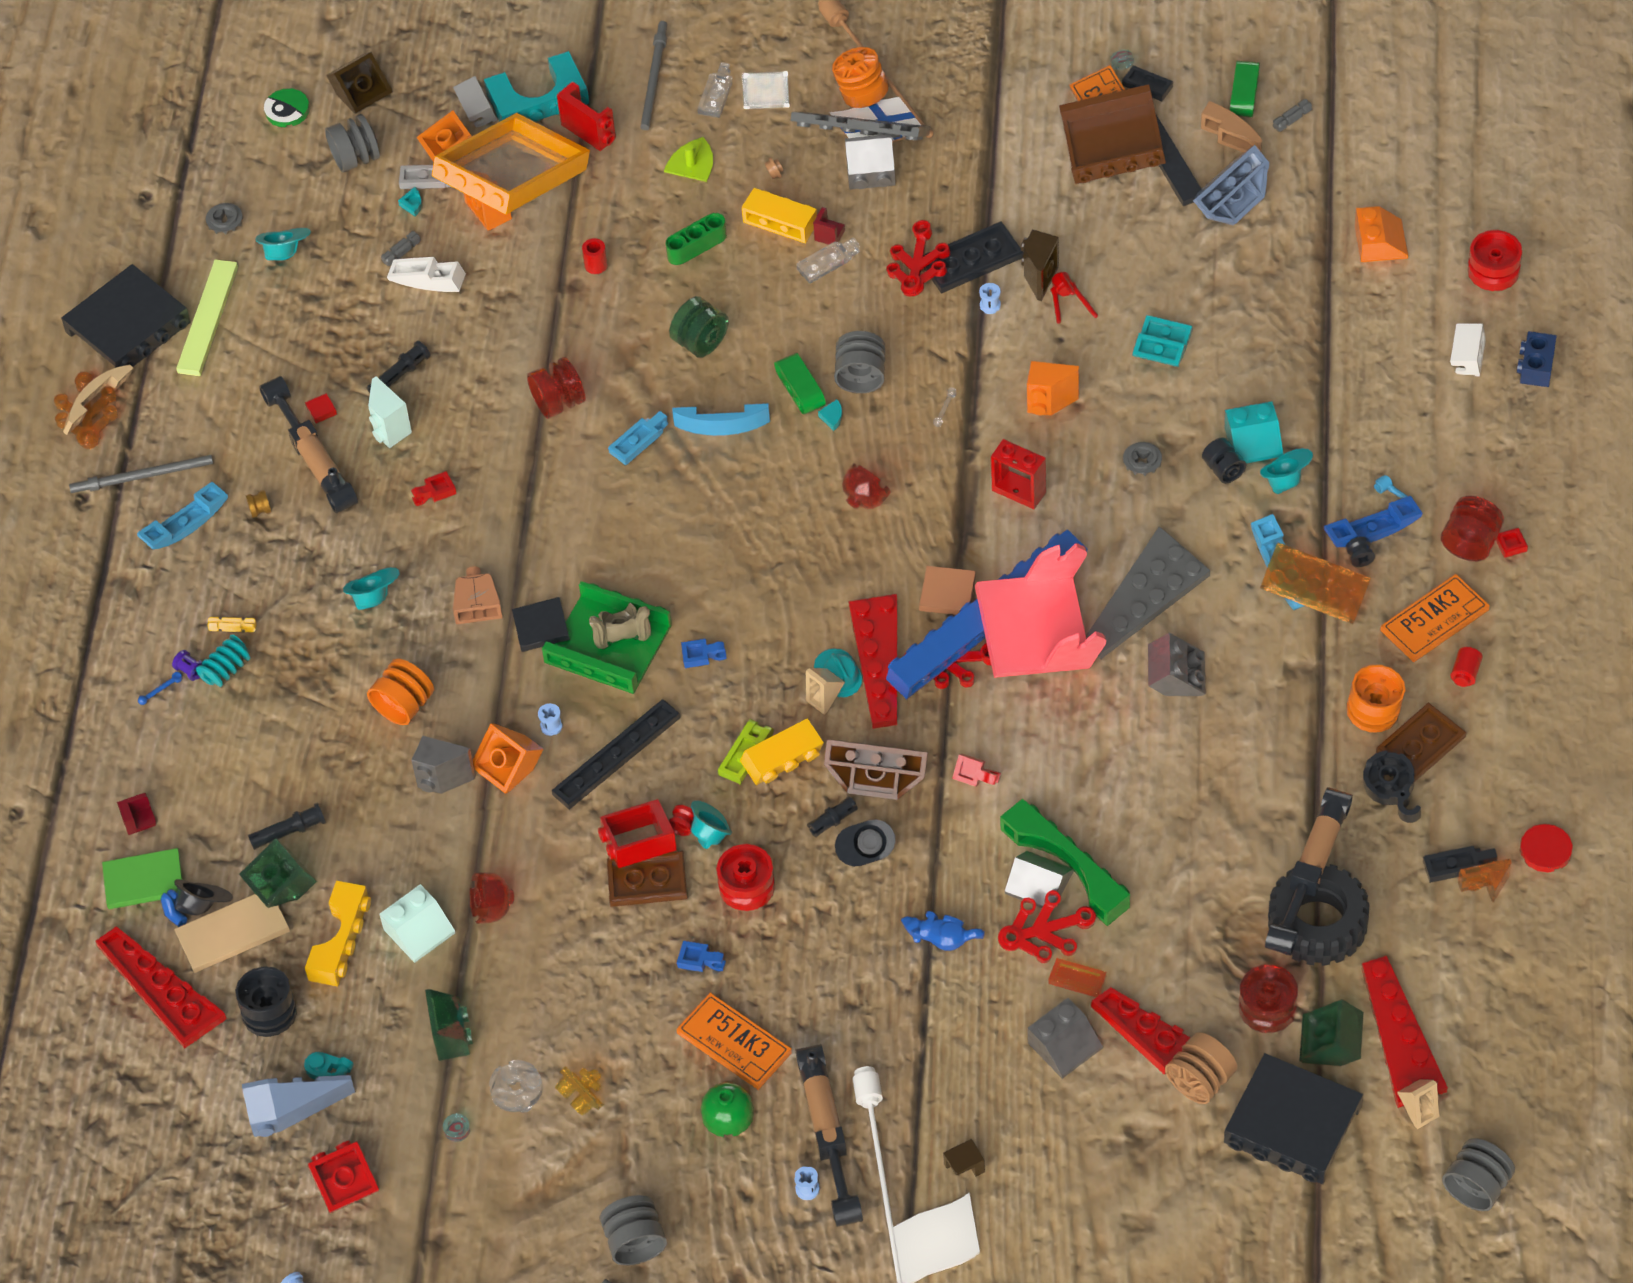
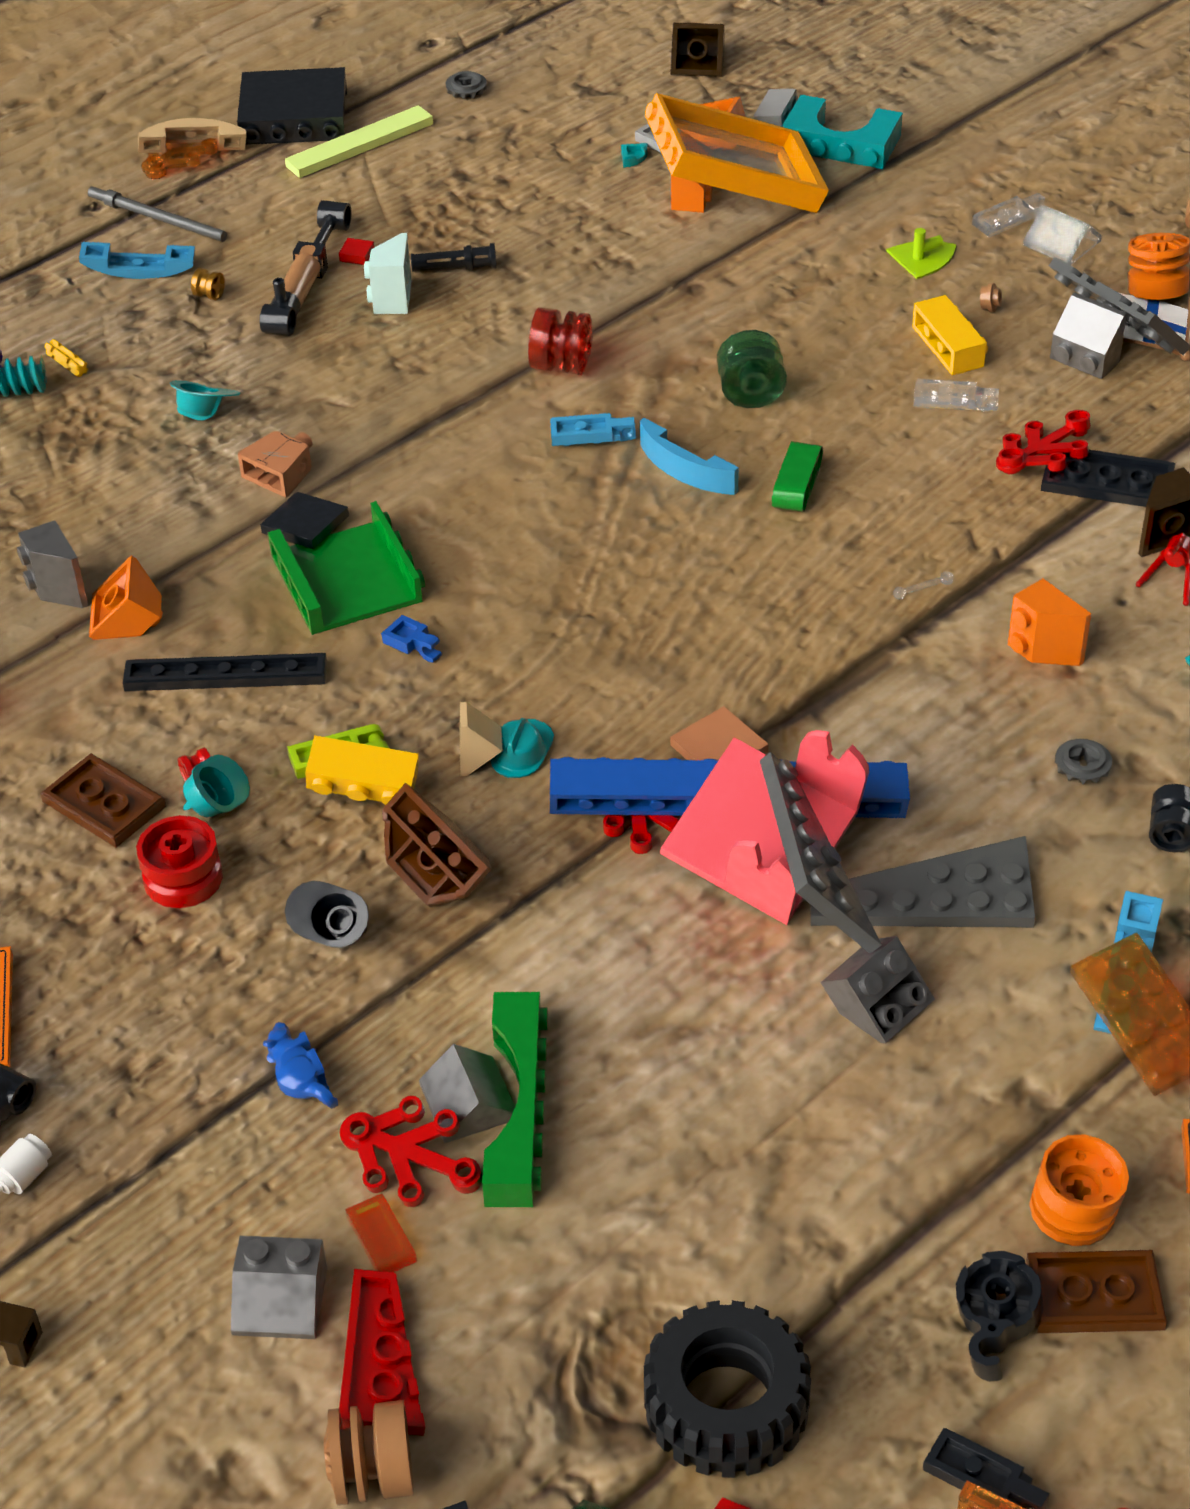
camera: 40 degrees right, 10 degrees down
teal piece [255,228,311,260] -> none
tile [264,88,310,127] -> none
dark grey wheel [325,114,380,173] -> none
orange wheel [367,658,435,725] -> none
dark grey axle [381,231,421,266] -> none
white slope [387,257,466,292] -> none
red plate [411,471,456,506] -> none
light blue bush [538,703,563,736] -> none
red panel [557,81,616,152] -> none
red brick [582,238,608,274] -> none
dark tan hair [589,603,651,649] -> none
red window [598,799,677,868] -> none
dark grey bar [640,21,667,130] -> none
green beam [666,213,727,265] -> none
blue plate [677,941,726,972] -> none
black pin [807,796,858,837] -> none
dark red panel [813,207,845,247] -> none
teal tile [818,399,842,431] -> none
dark grey wheel [834,331,886,393] -> none
clear red cylinder [842,463,891,509] -> none
red wing [848,594,898,729] -> none
plate [952,753,1001,787] -> none
light blue bush [979,283,1001,314] -> none
red window [991,439,1046,510] -> none
clear red wheel [1239,965,1298,1033] -> none
black piece [1265,787,1353,956] -> none
none -> dark grey wing [760,752,882,954]

